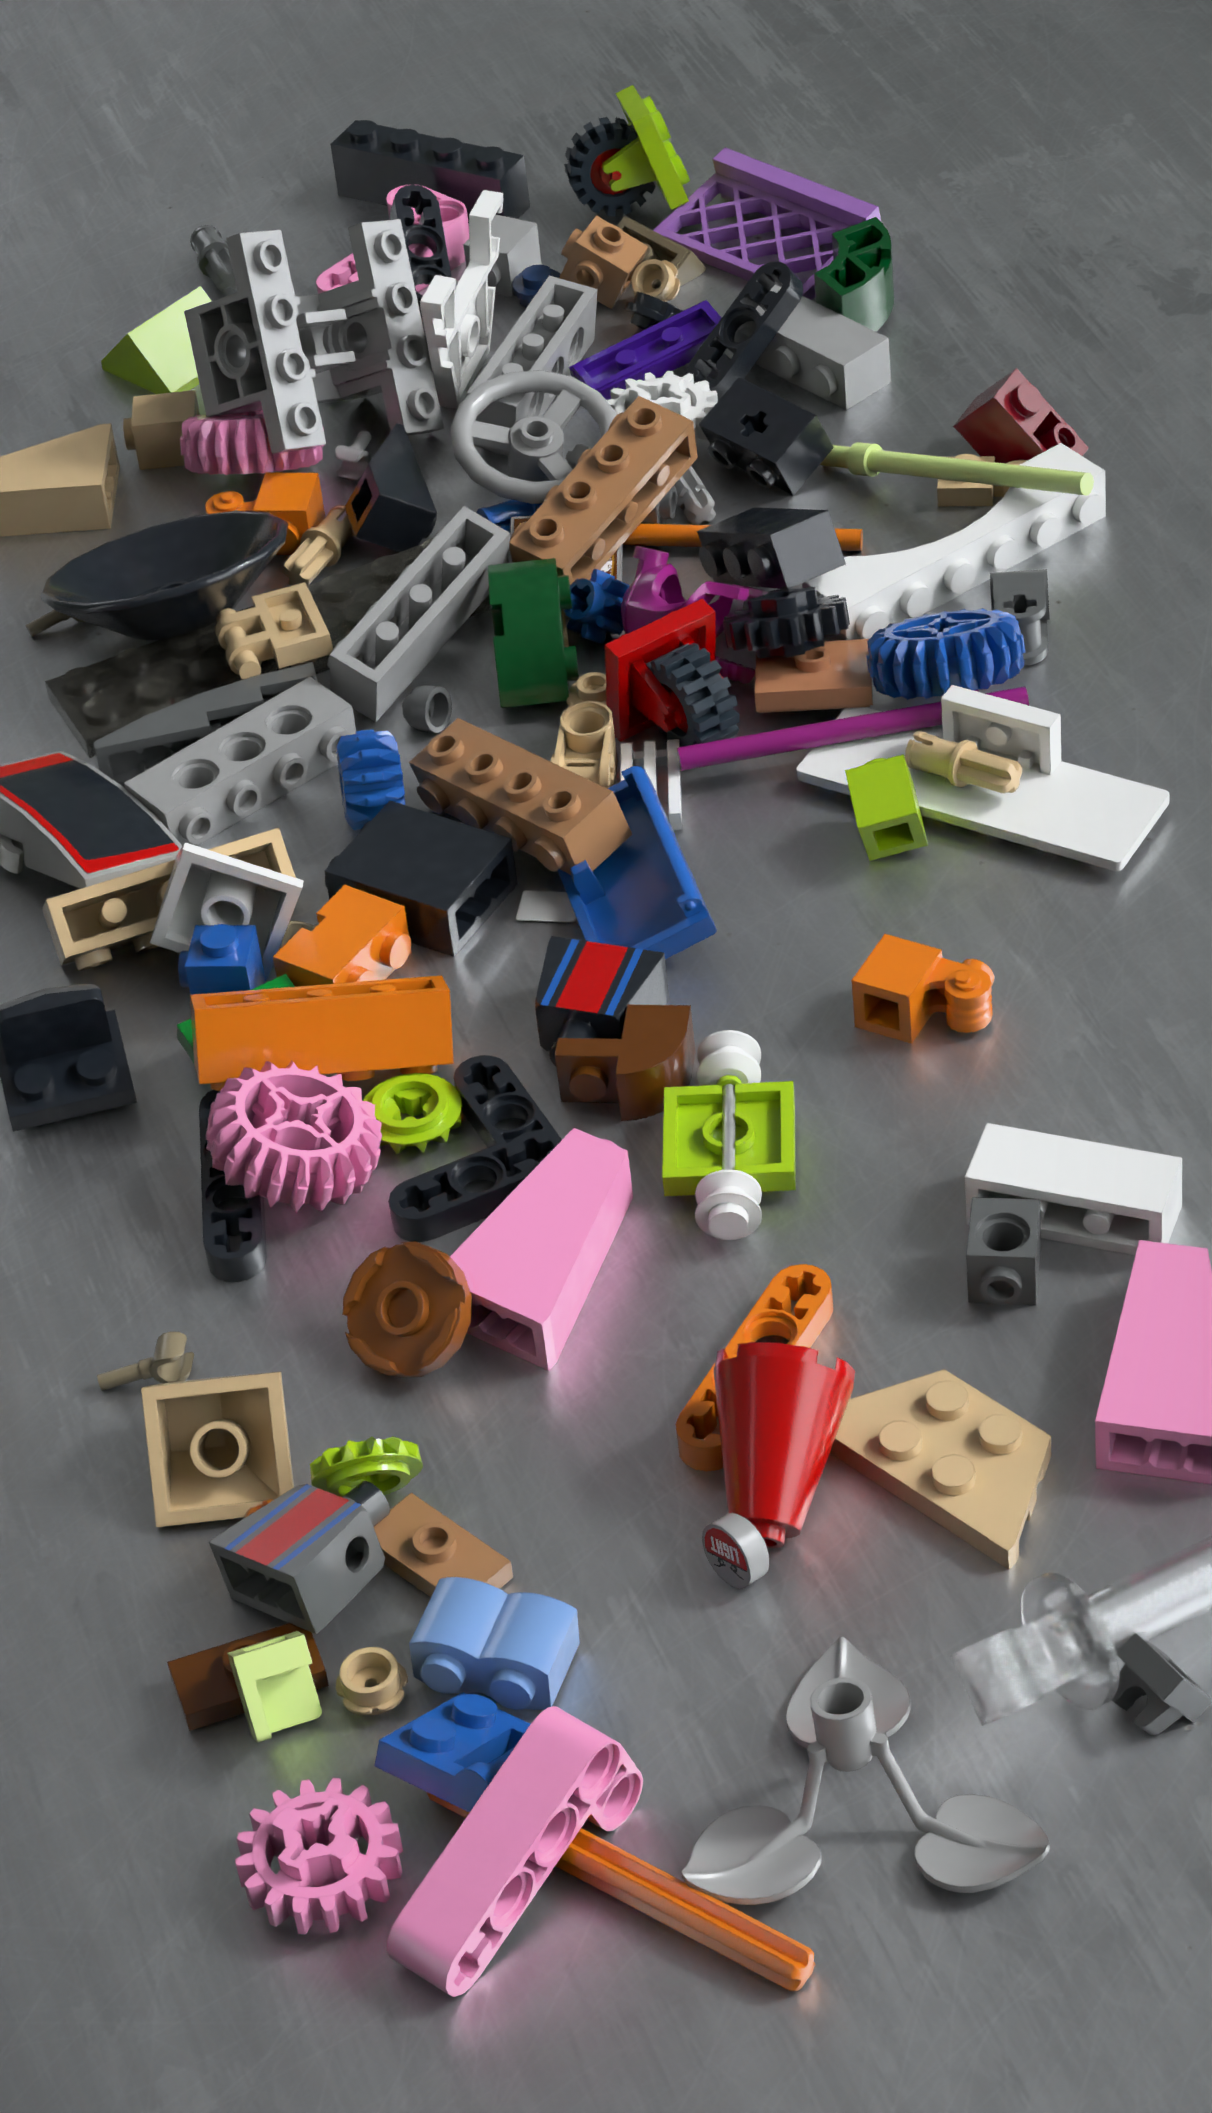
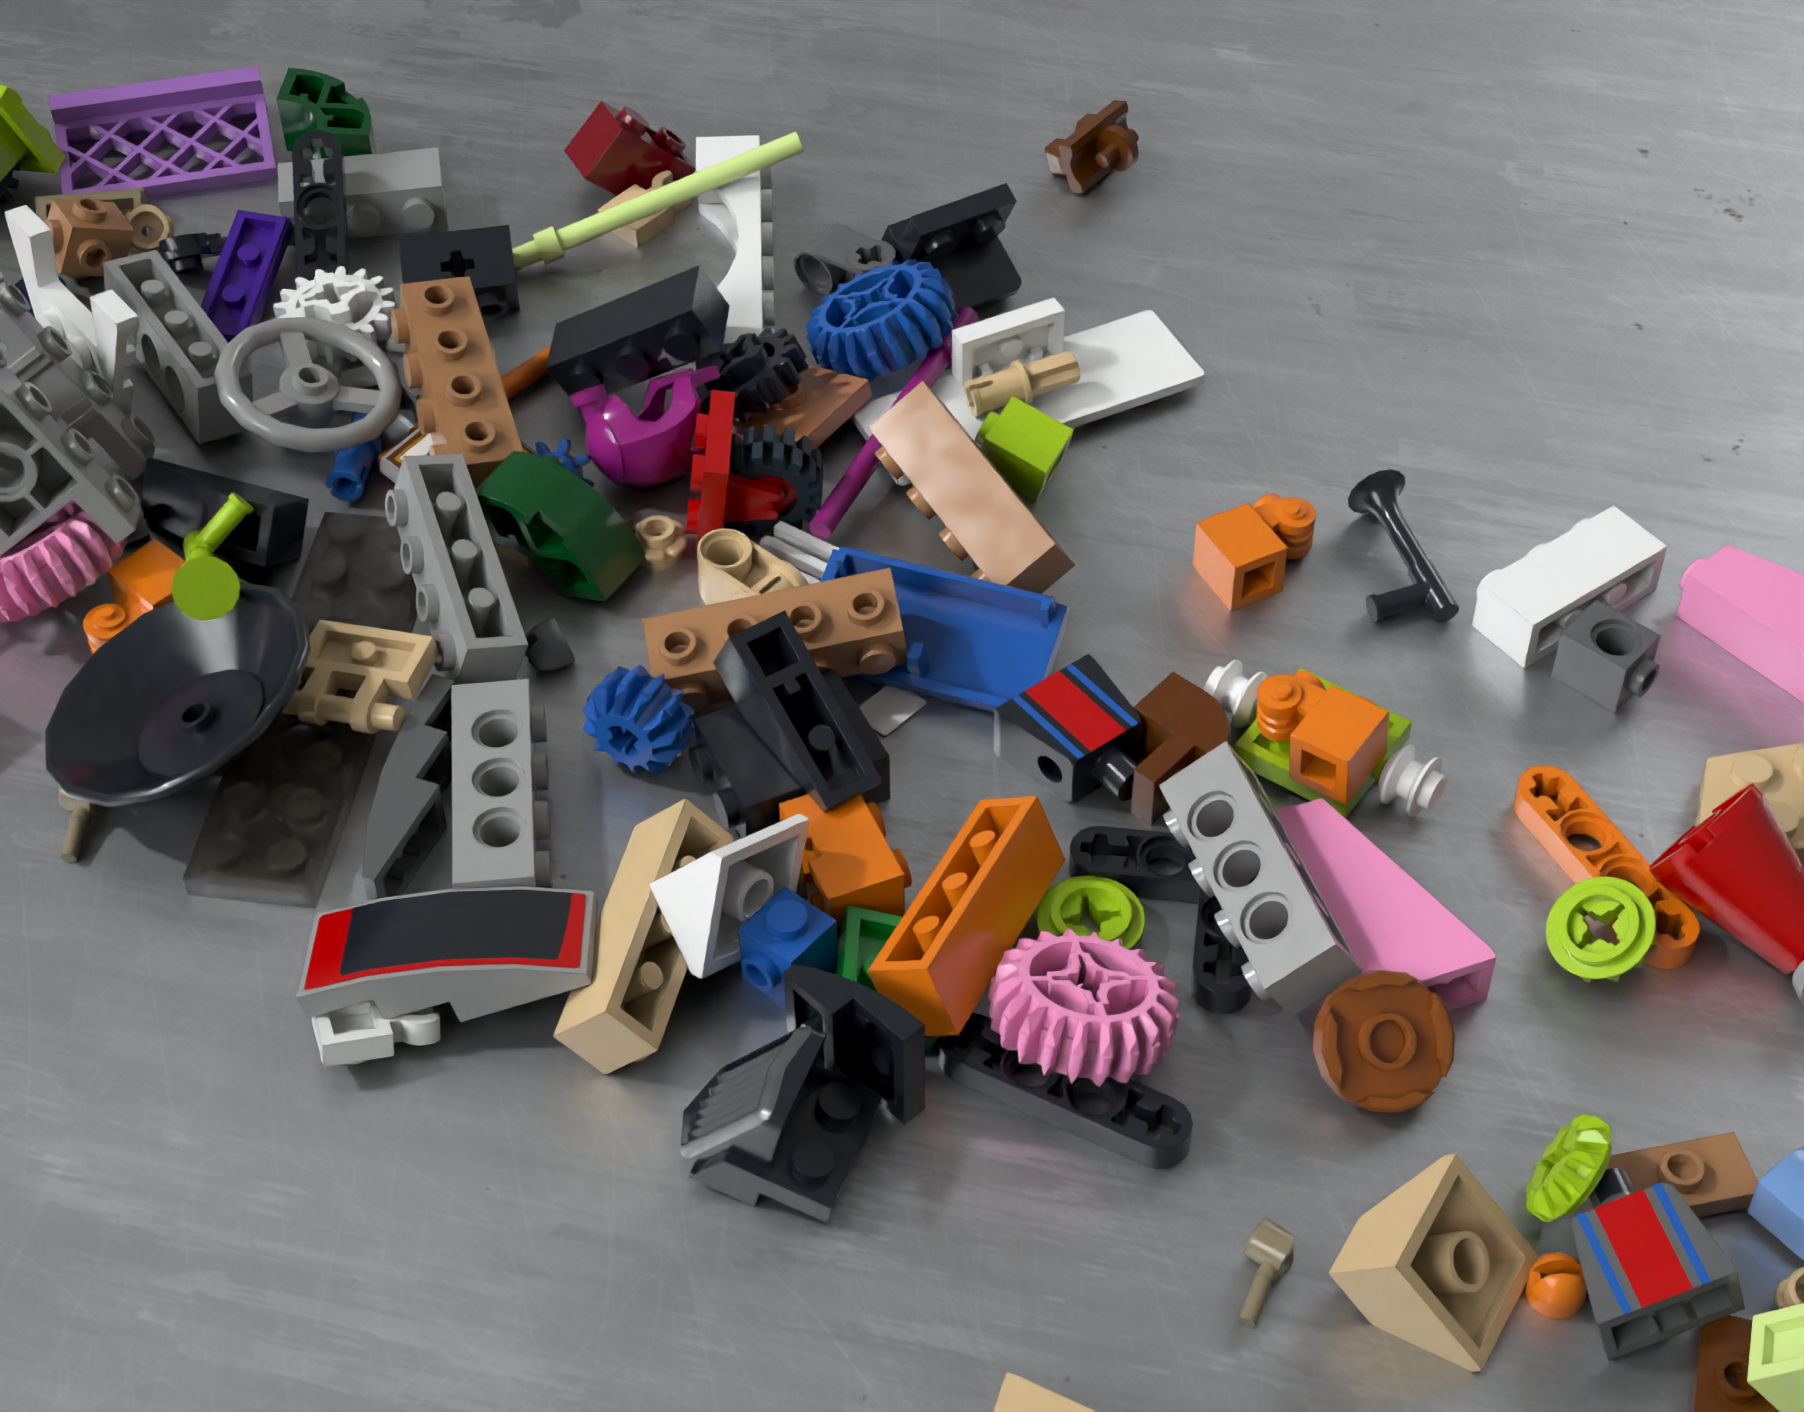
camera: 60 degrees left, 5 degrees up
none -> lime piece [171,492,254,621]
none -> black slope [713,610,883,812]
none -> black slope [783,964,925,1125]
none -> brick [868,381,1075,594]
none -> black piece [881,183,1022,312]
none -> light grey brick [1159,741,1363,1016]
none -> orange brick [1257,670,1389,805]
none -> black piece [1347,469,1459,622]
none -> lime gear [1546,876,1658,984]

